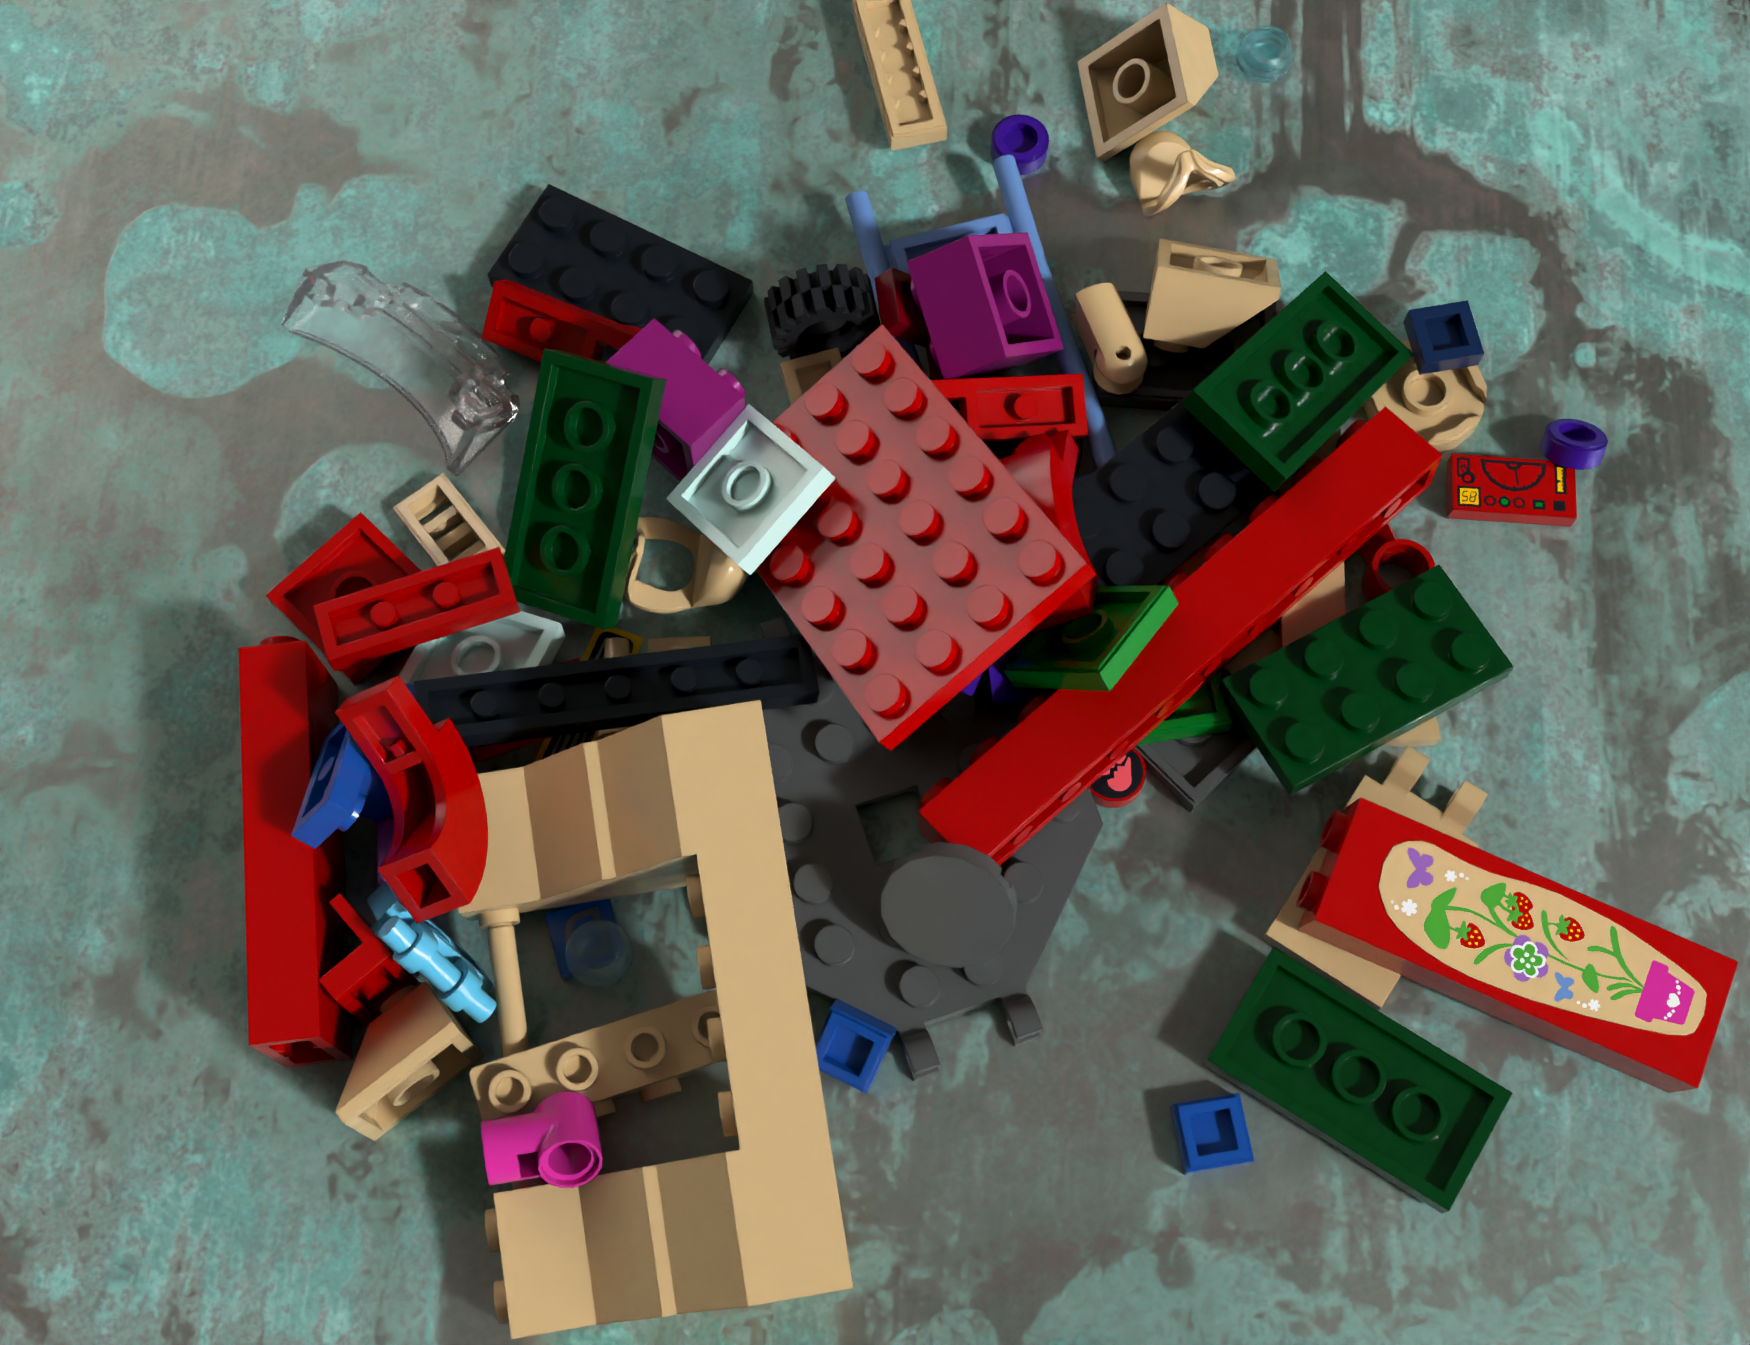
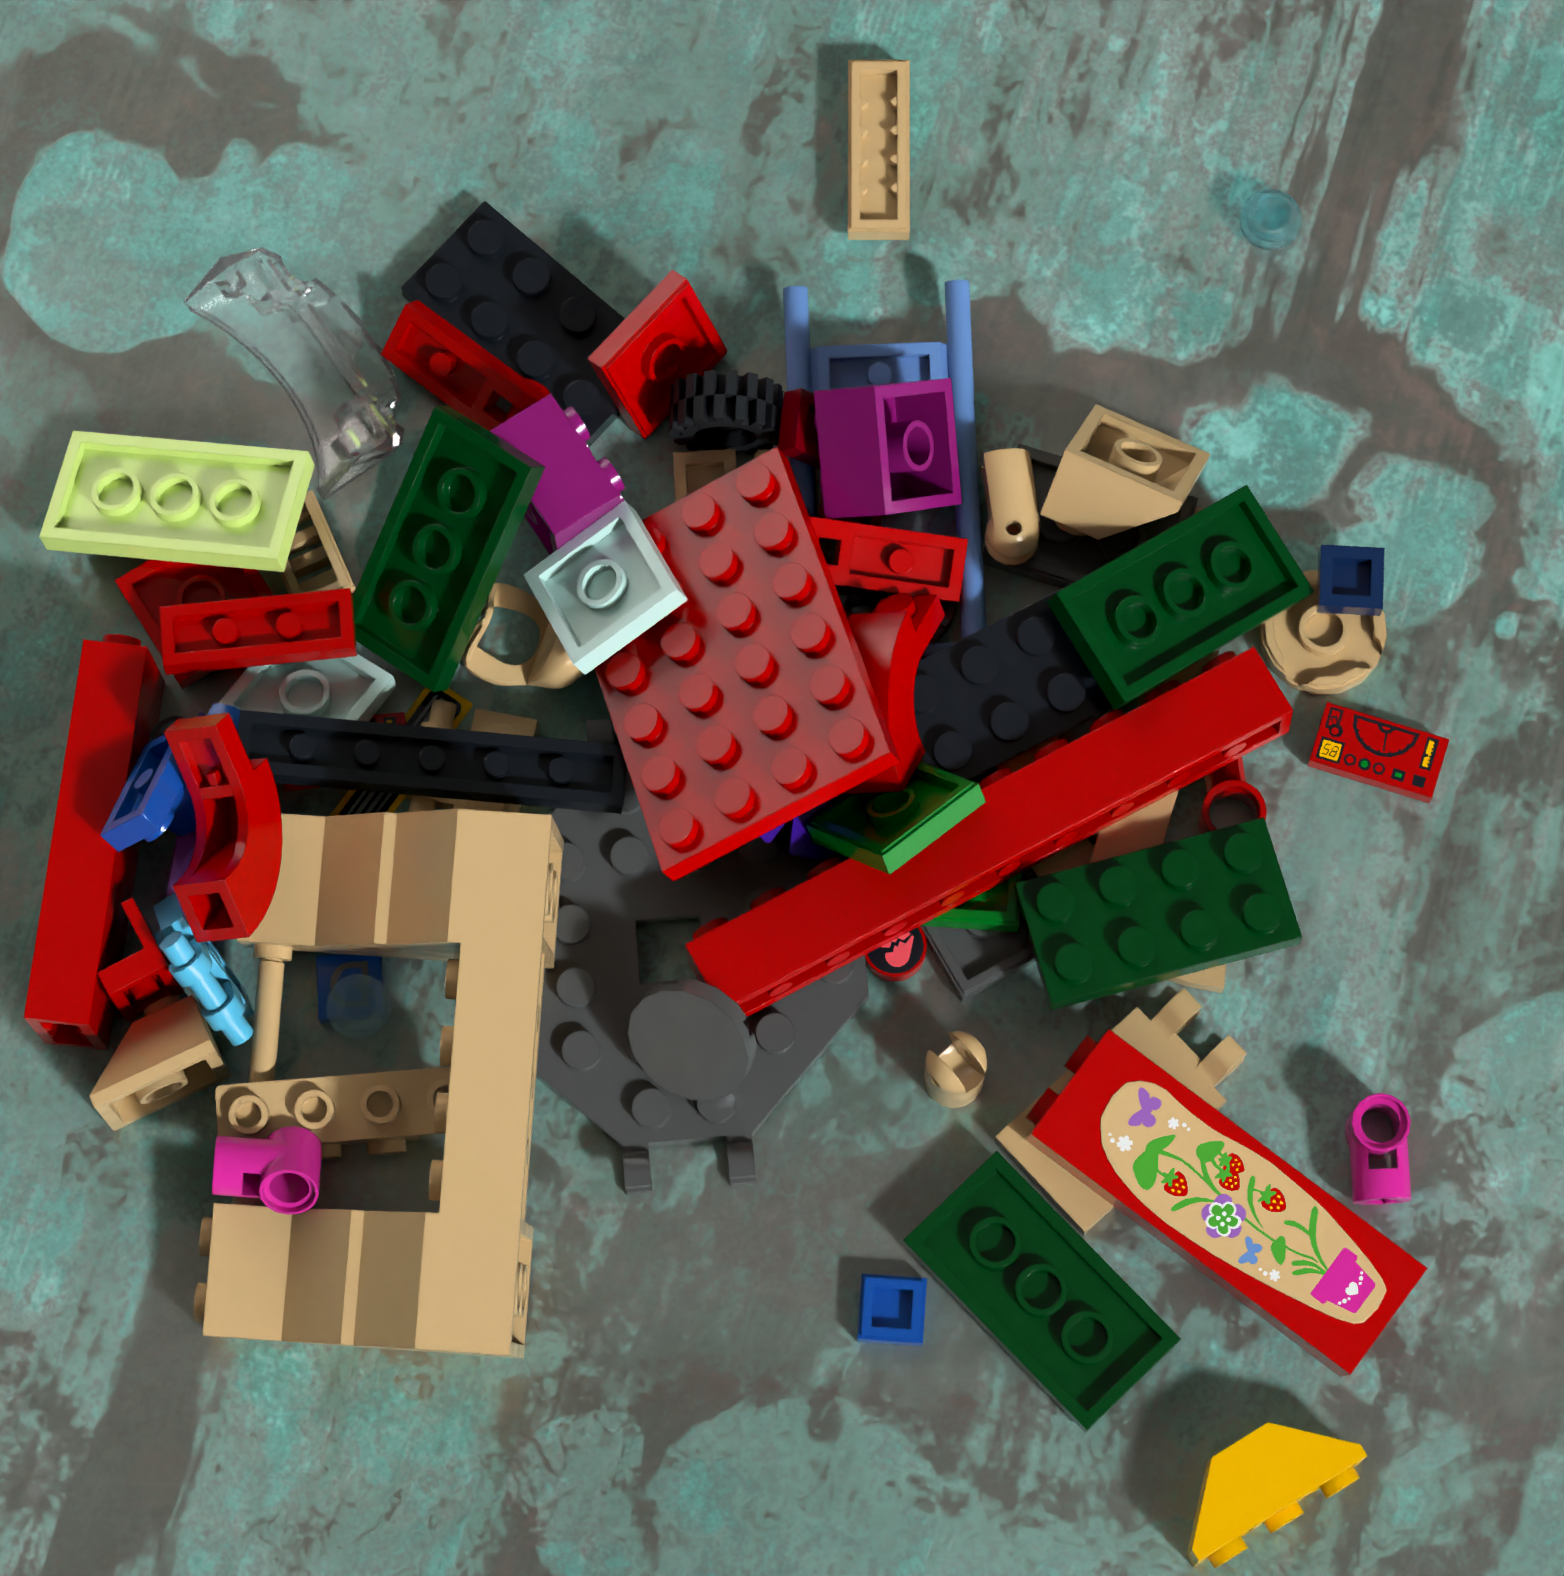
camera: 15 degrees right, 5 degrees up
blue tile [815,999,898,1094] -> none
dark purple tile [990,114,1049,175] -> none
tan slope [1077,2,1219,162] -> none
tan piece [1129,130,1236,216] -> none
dark purple tile [1540,419,1608,470] -> none
none -> yellowish green plate [39,431,315,572]
none -> red plate [587,270,728,439]
none -> tan piece [924,1031,988,1108]
none -> yellow slope [1186,1422,1368,1569]
none -> dark pink piece [1344,1093,1412,1205]

